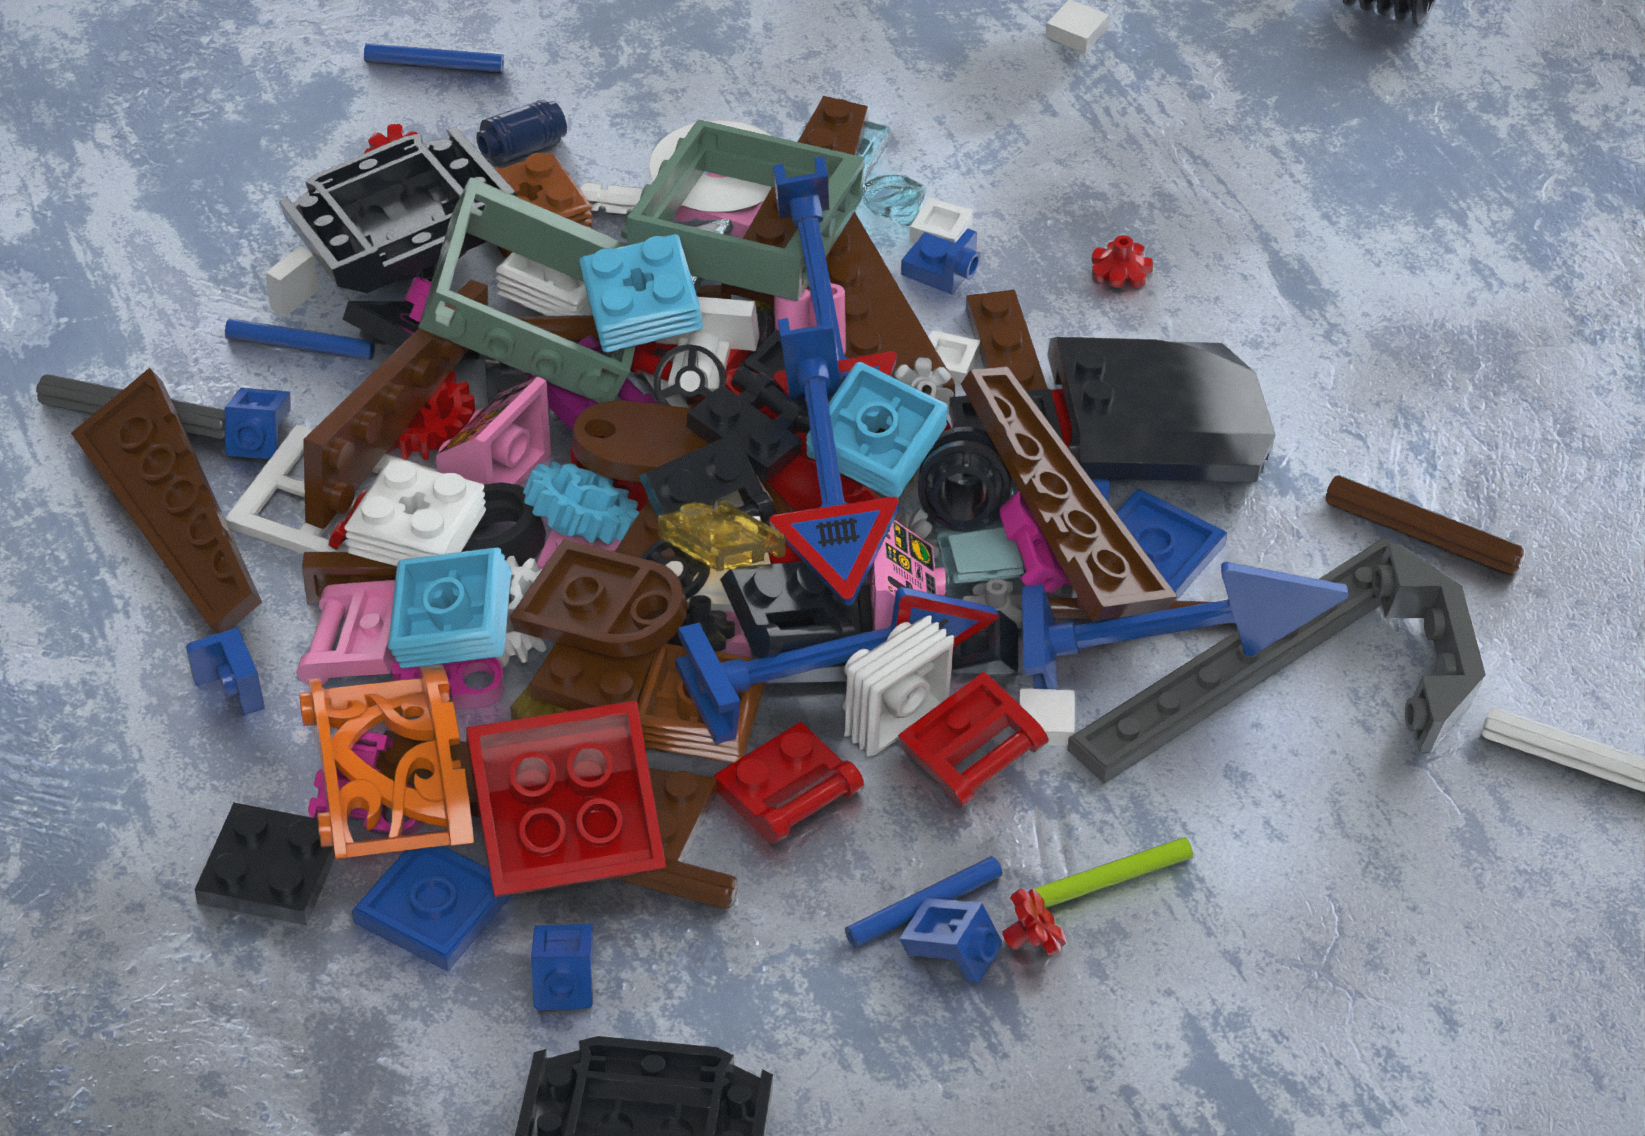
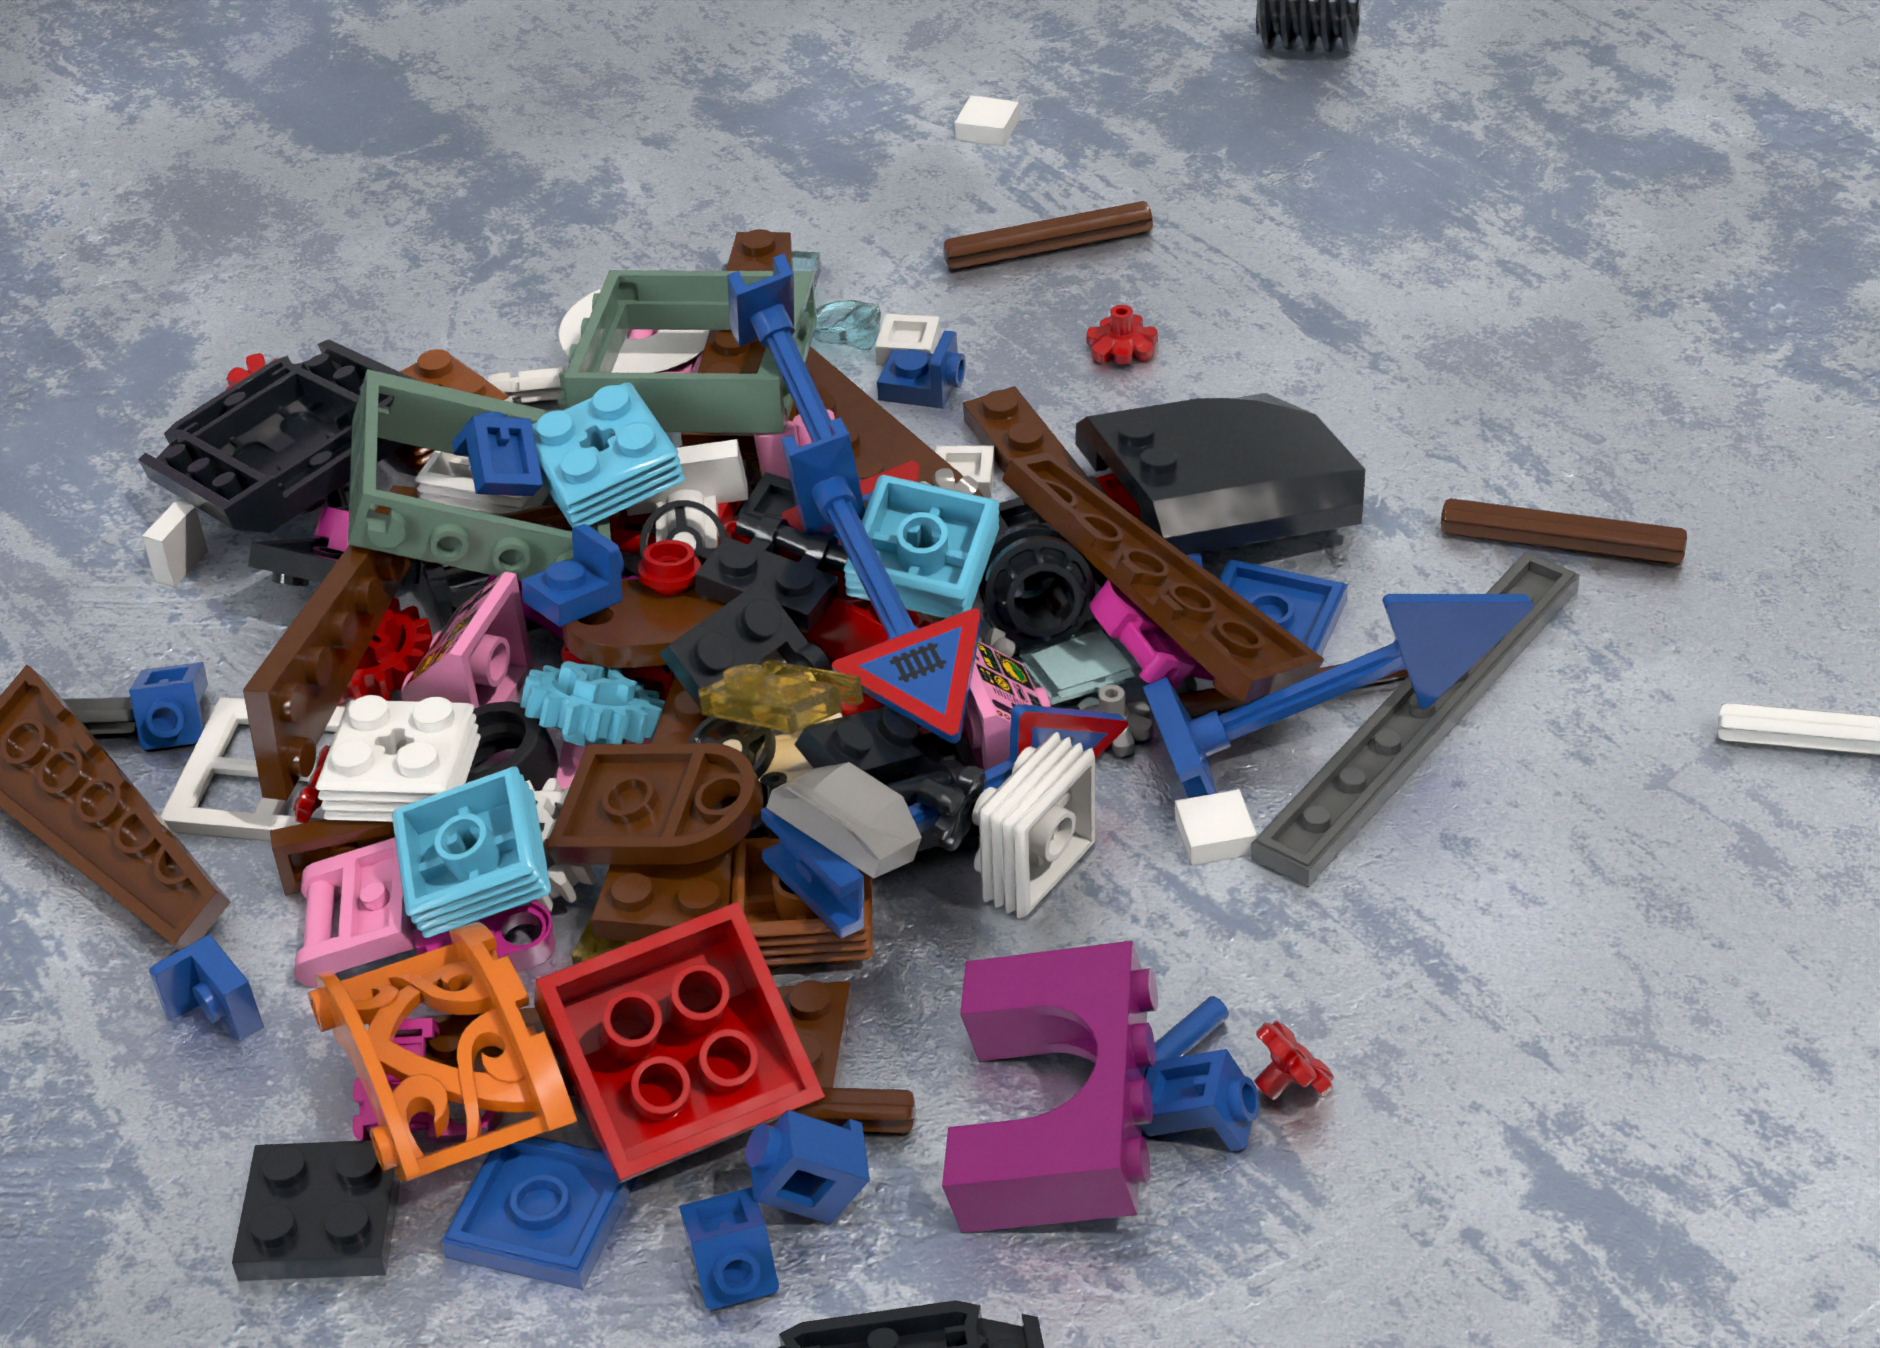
camera: 10 degrees left, 5 degrees down
blue piece [225,318,375,360] -> none
blue piece [364,43,504,73] -> none
dark blue head [476,99,567,165] -> none
red plate [714,721,864,845] -> none
red plate [898,671,1049,808] -> none
black slope [952,610,1019,674] -> none
lime piece [1033,837,1193,909] -> none
dark grey slope [1372,543,1486,753] -> none
none -> blue bracket [452,412,543,496]
none -> blue bracket [521,524,624,627]
none -> red plate [638,540,701,595]
none -> blue brick [745,1110,870,1224]
none -> light grey slope [766,762,922,879]
none -> black plant [916,766,986,852]
none -> magenta arch [942,941,1158,1233]
none -> reddish brown axle [943,201,1153,270]

